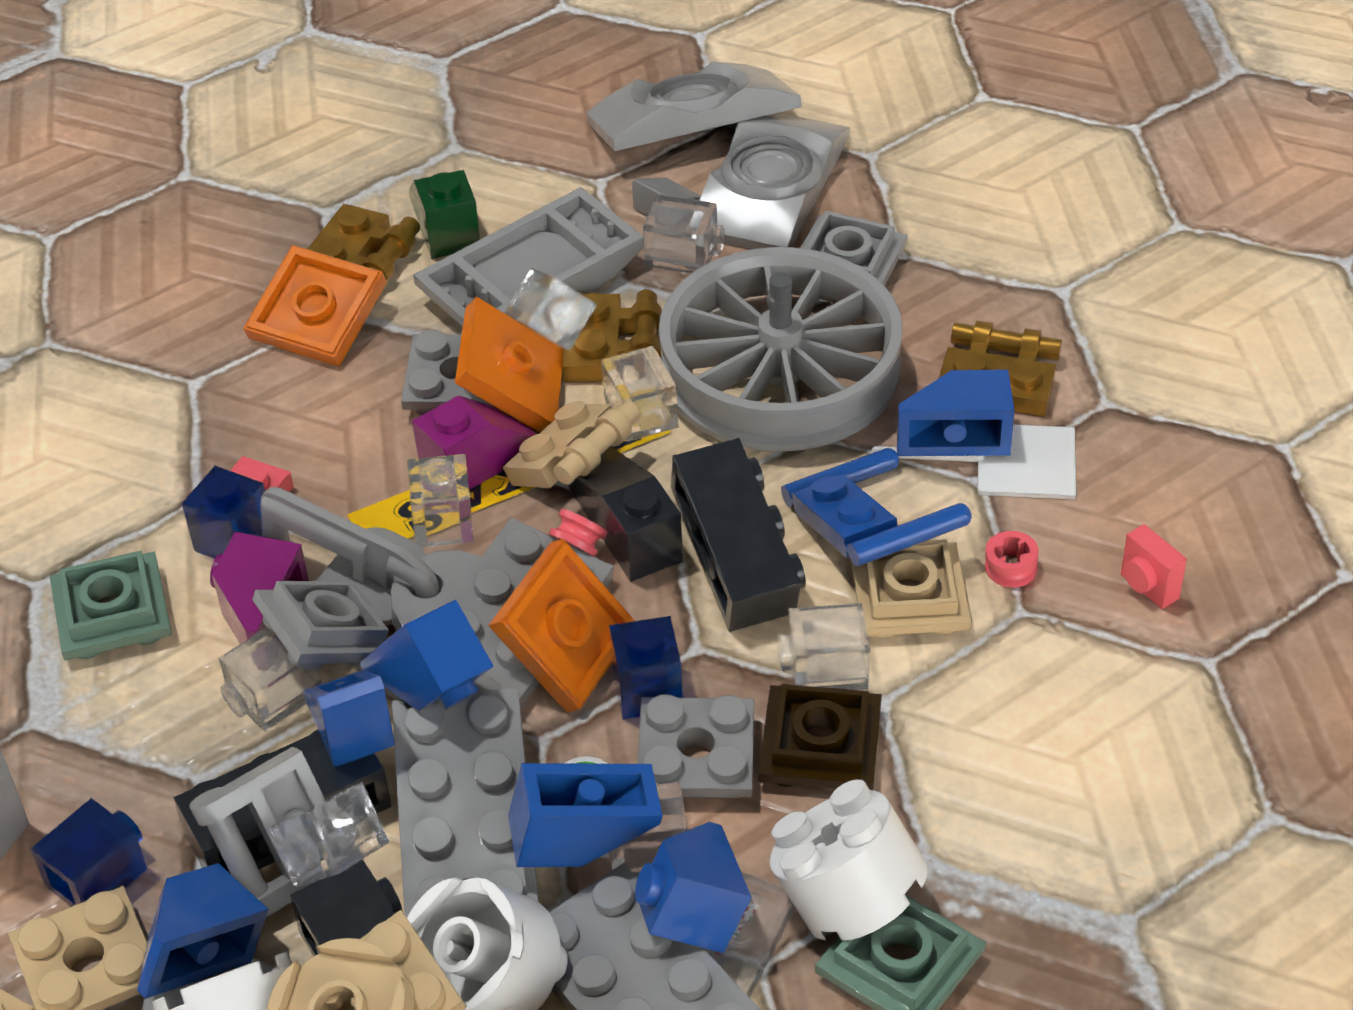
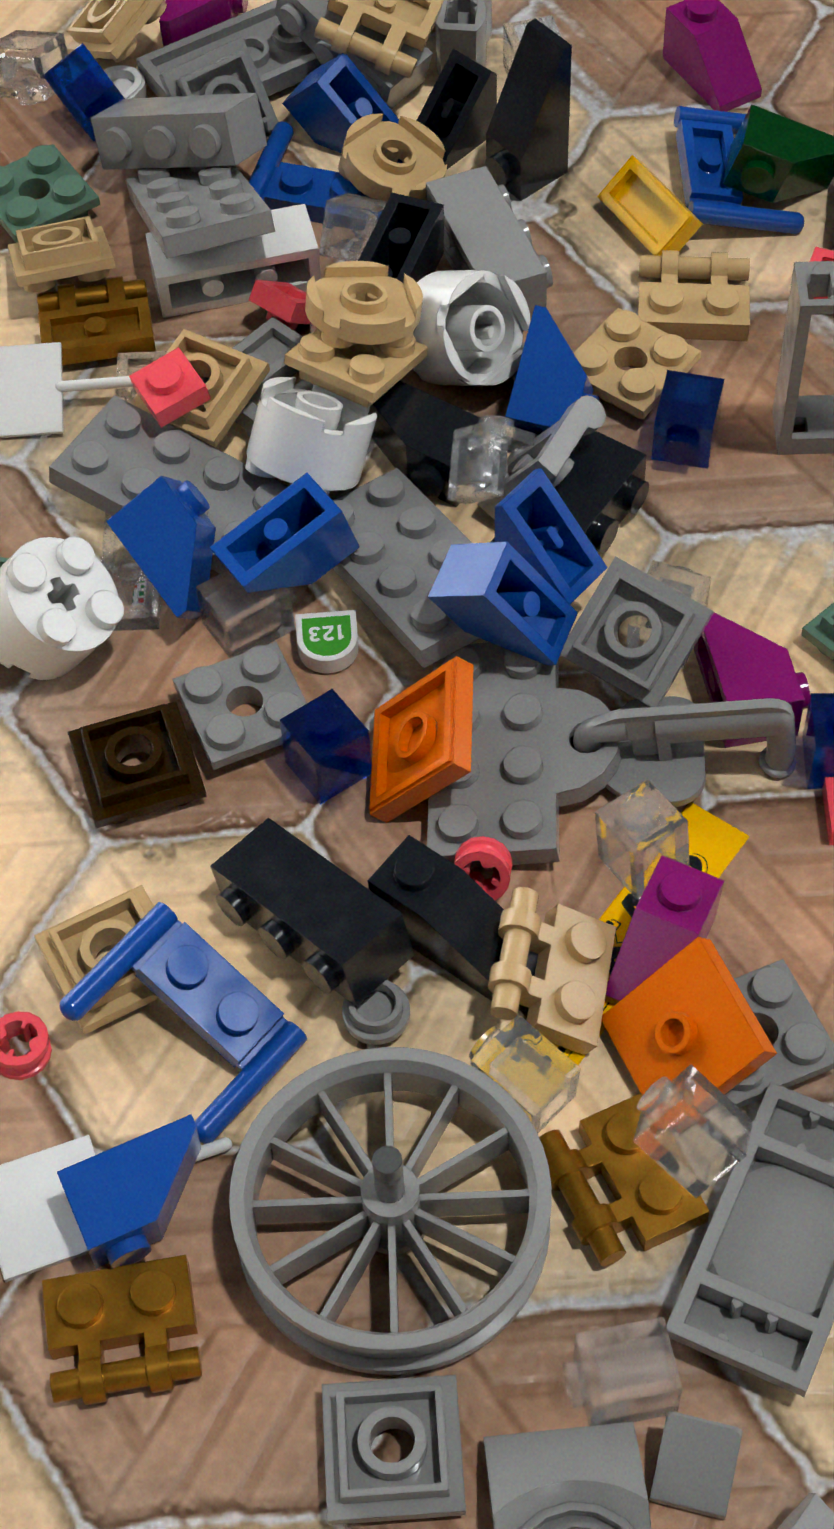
camera: 155 degrees right, 10 degrees up
clear brick [777,603,870,690] -> none

